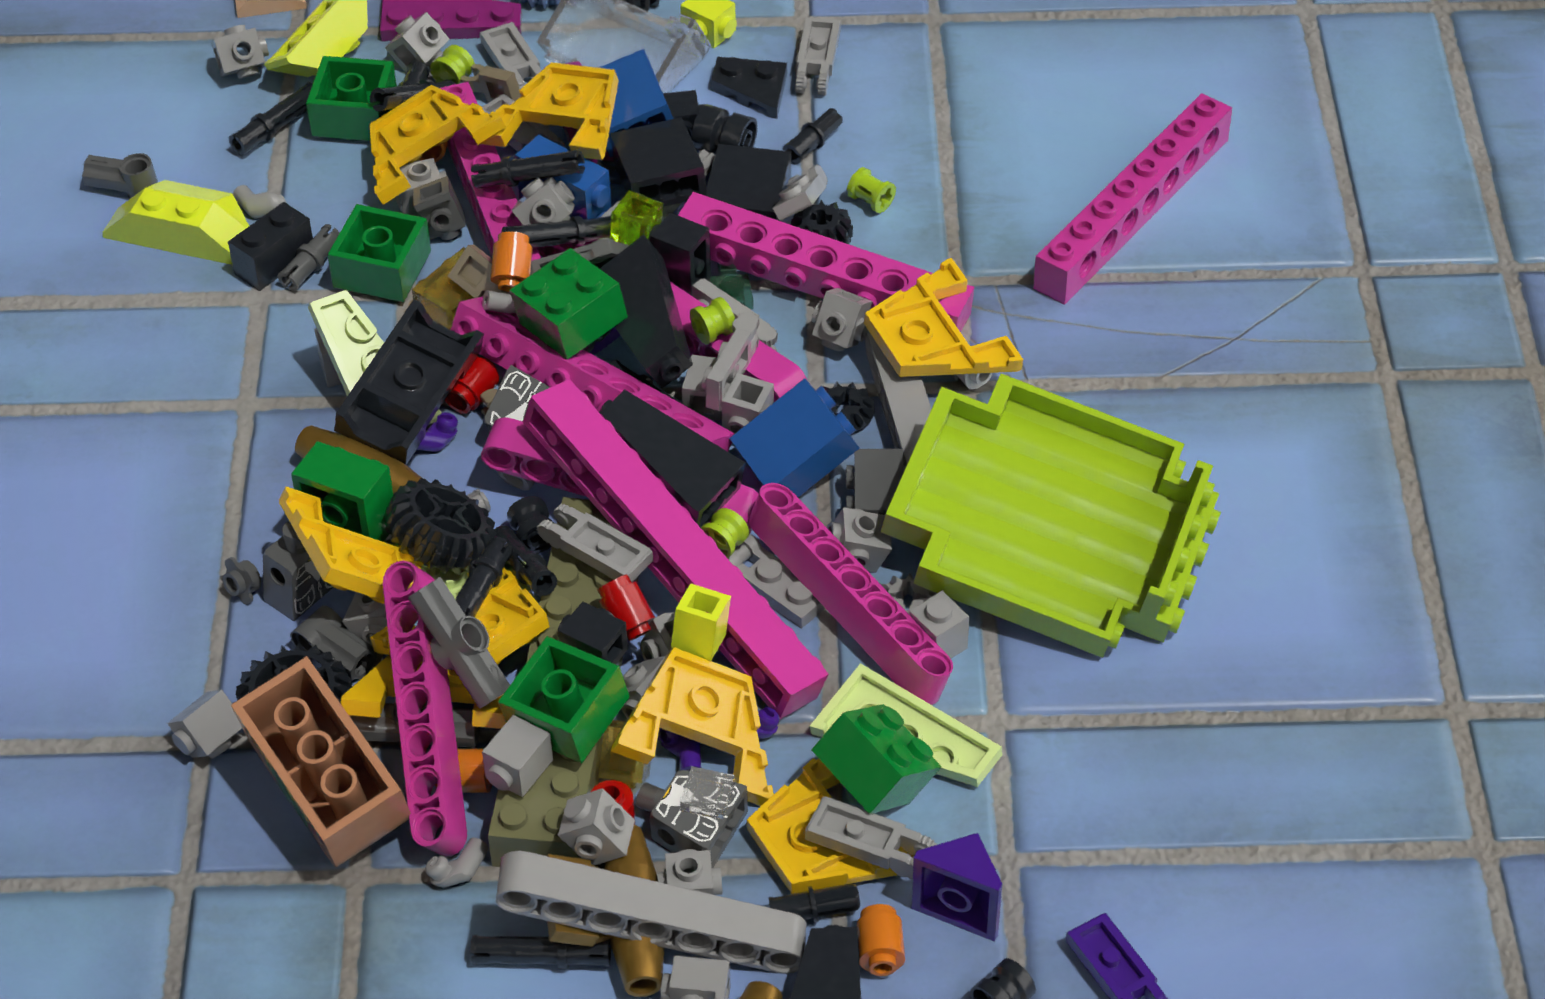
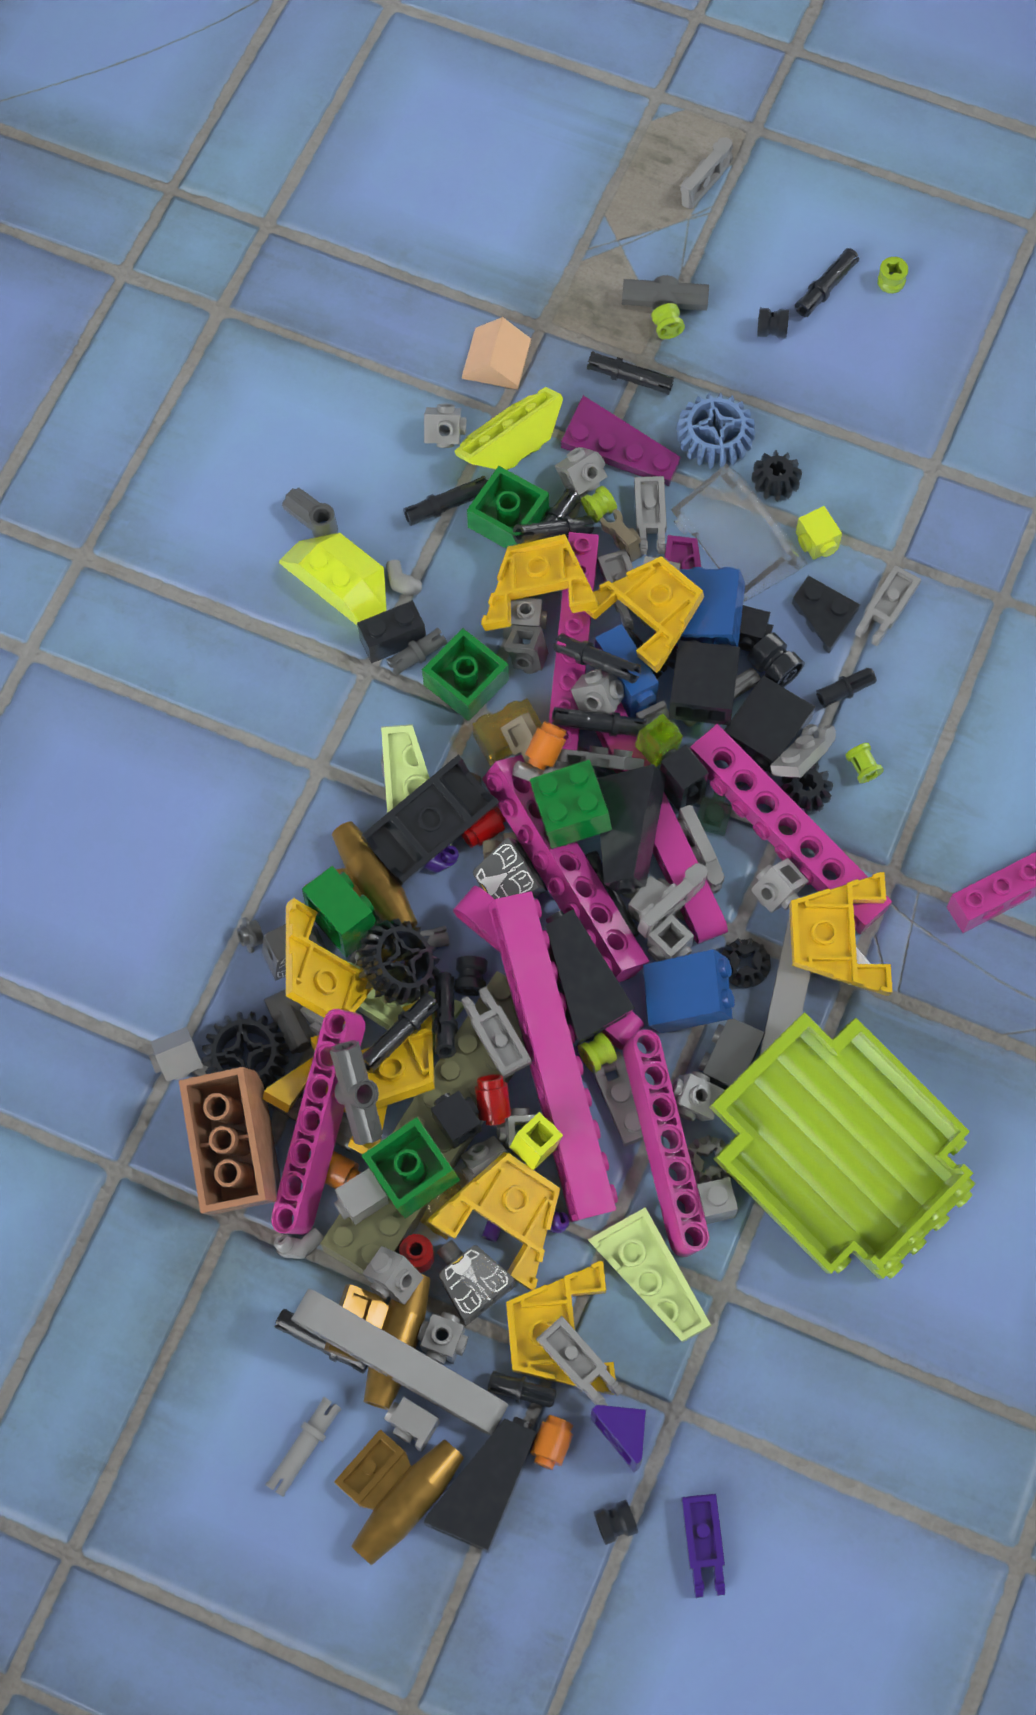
camera: 25 degrees right, 20 degrees up
lime wheel [690,297,735,345] -> none
green brick [811,704,942,814] -> none

